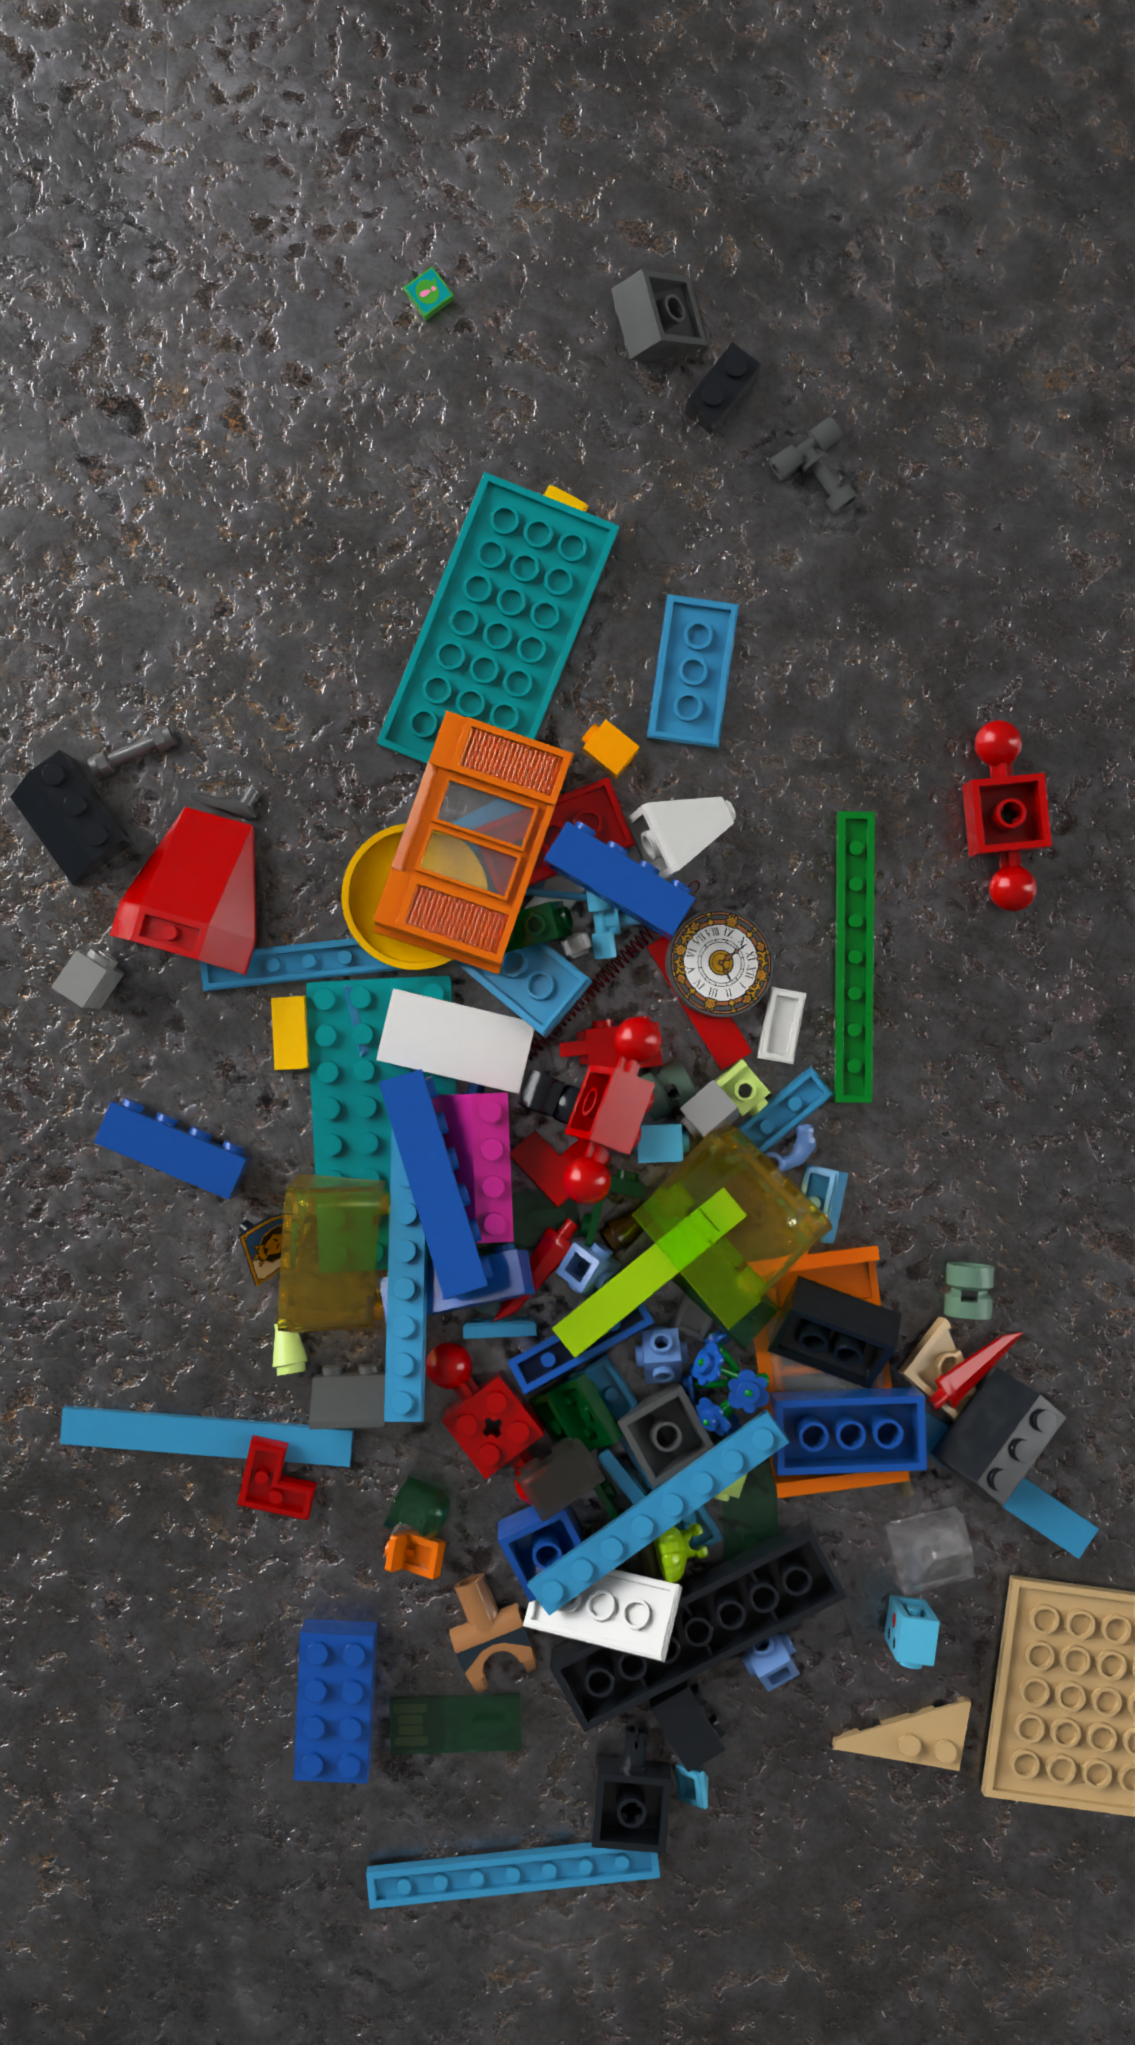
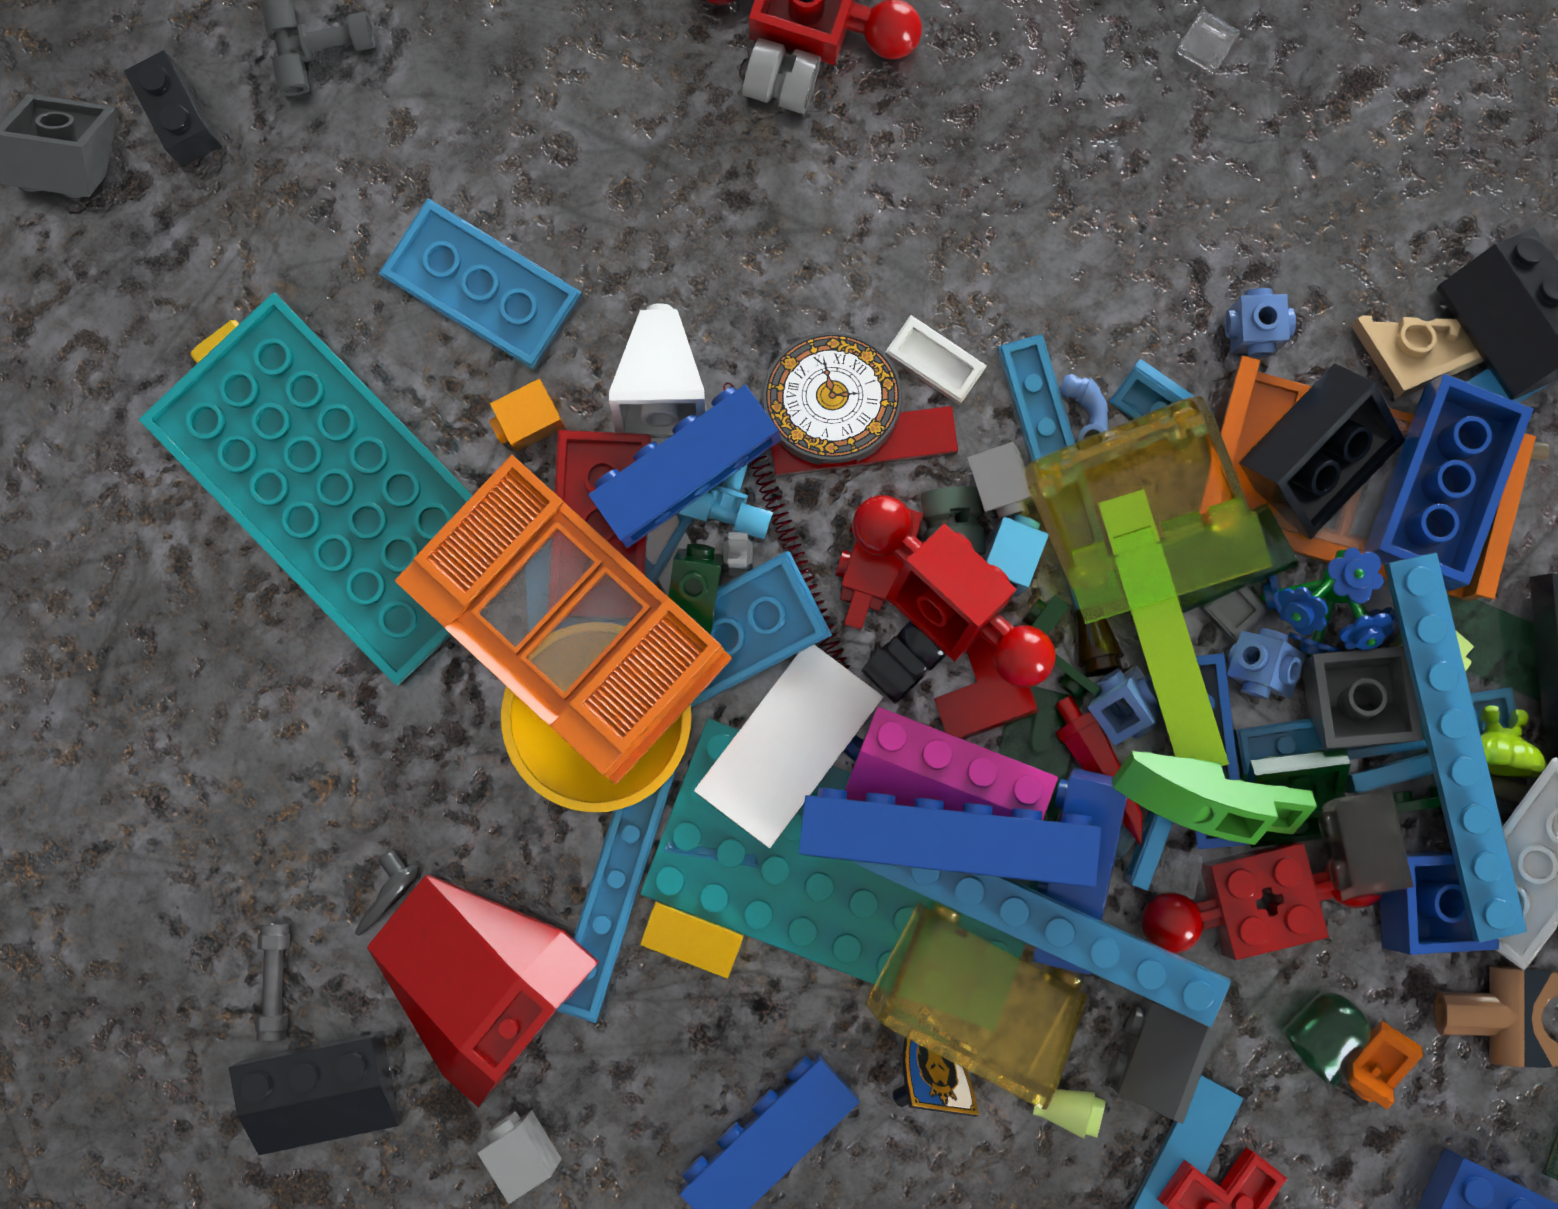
camera: 70 degrees left, 5 degrees down
yellowish green brick [714,1059,771,1117] -> none
green plate [834,811,875,1103] -> none
red bar [926,1332,1023,1412] -> none
sand green wheel [944,1262,995,1320] -> none
none -> light grey wheel [742,37,821,114]
none -> bright green slope [1112,751,1317,845]
none -> clear tile [1176,9,1241,75]
none -> medium blue brick [1224,288,1296,358]

